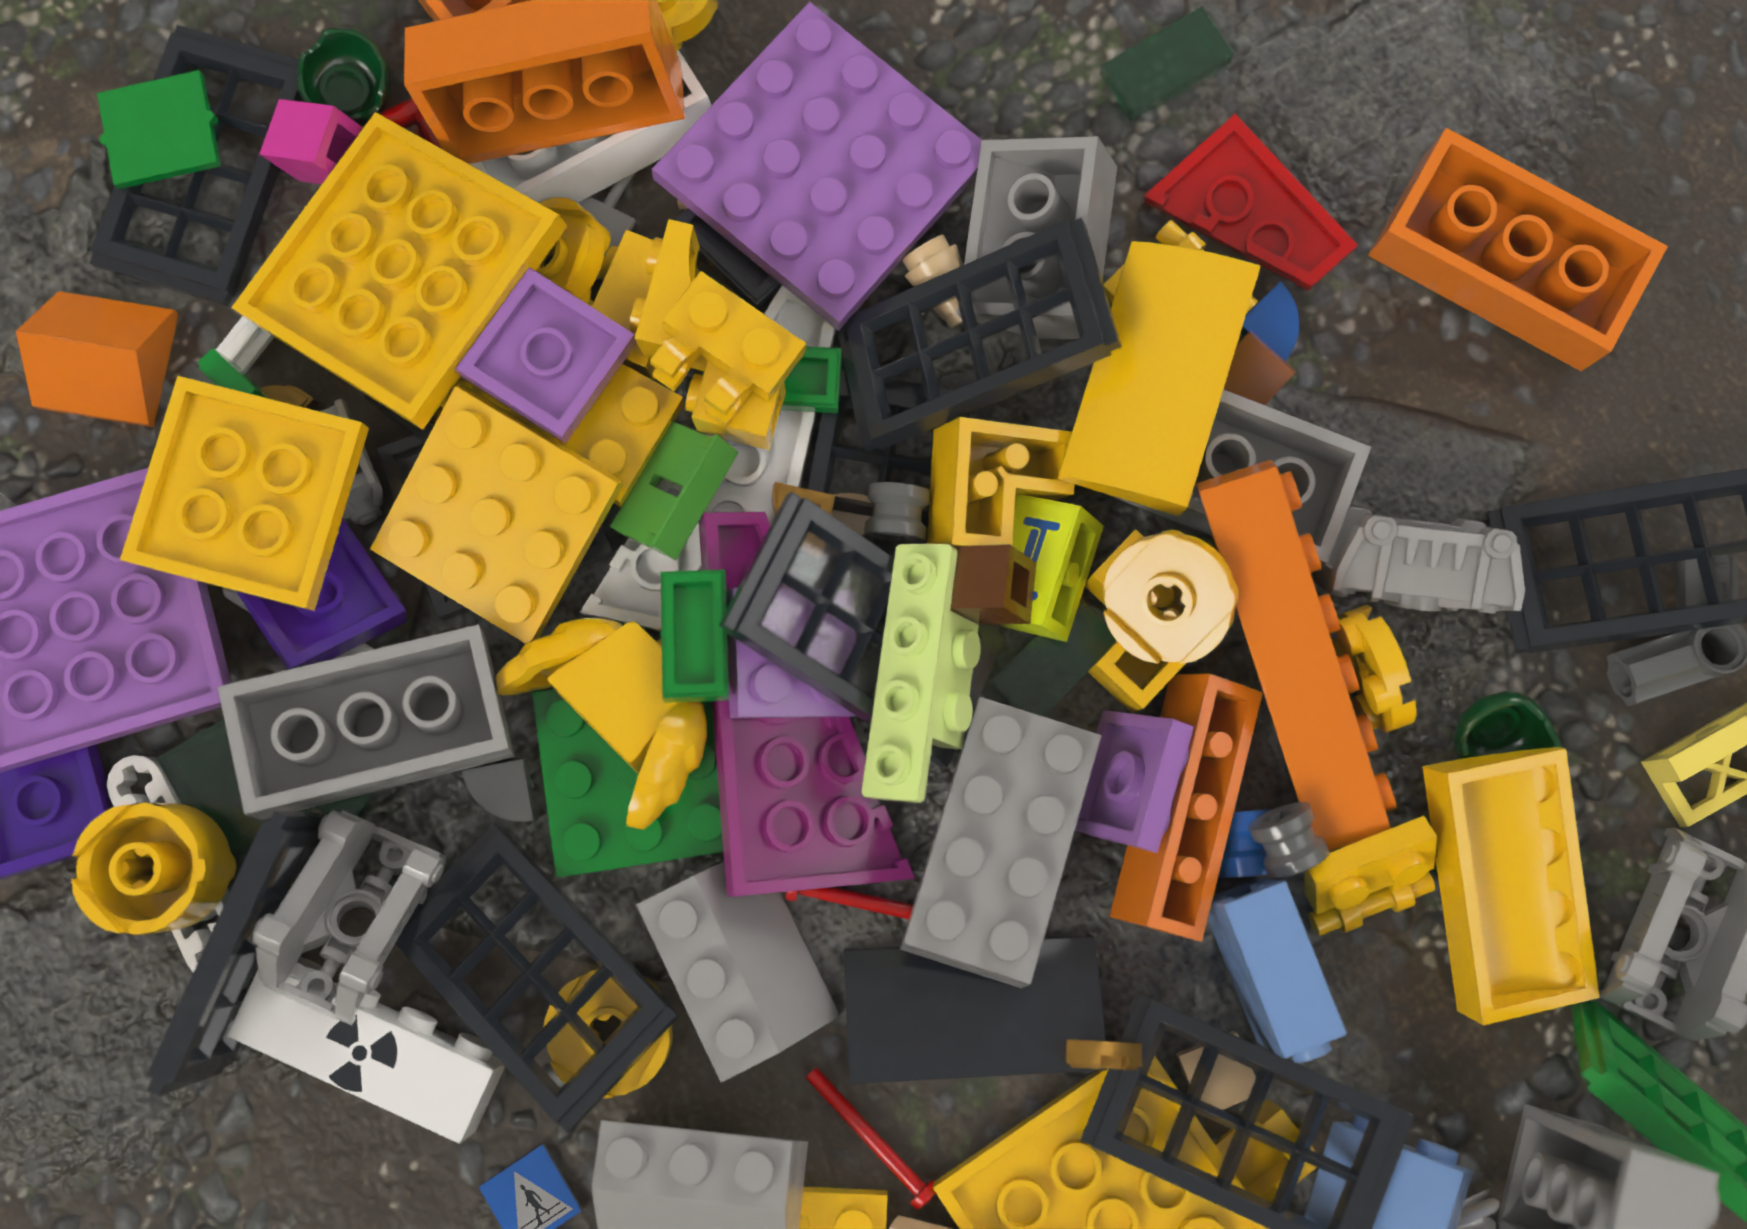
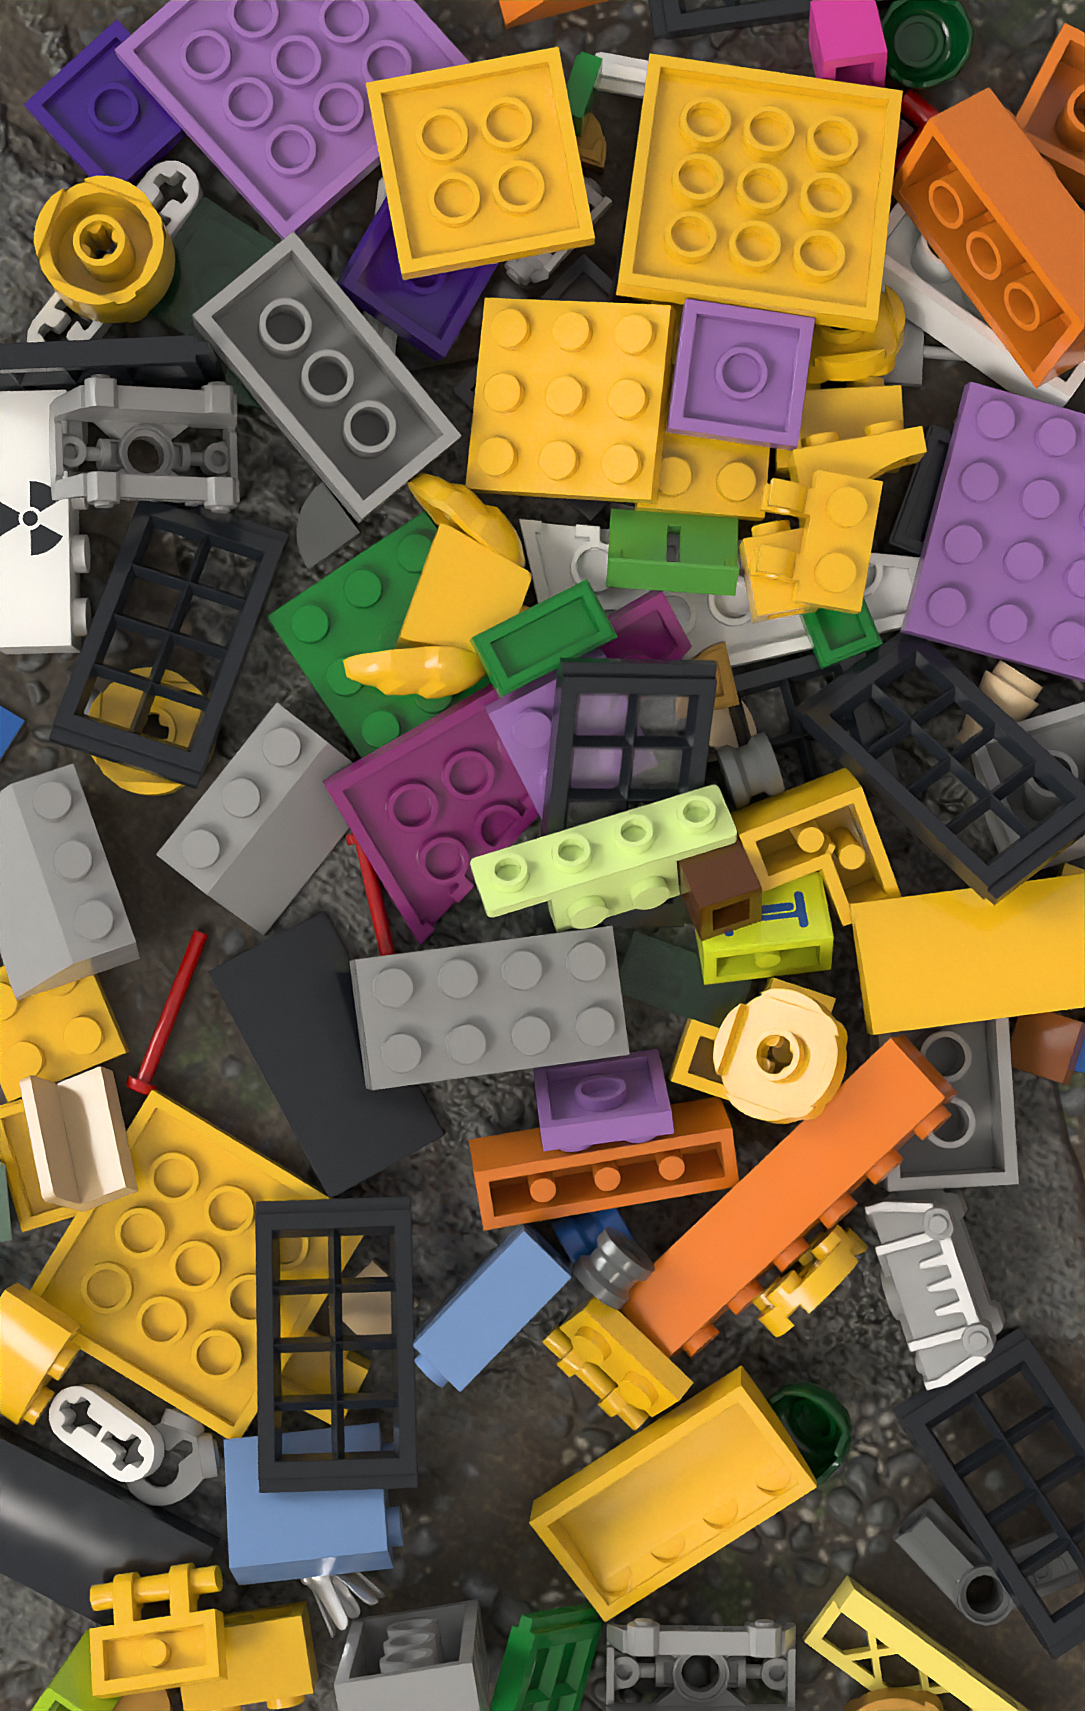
camera: 60 degrees right, 5 degrees up
pearl gold tile [1066,1040,1142,1070] -> none

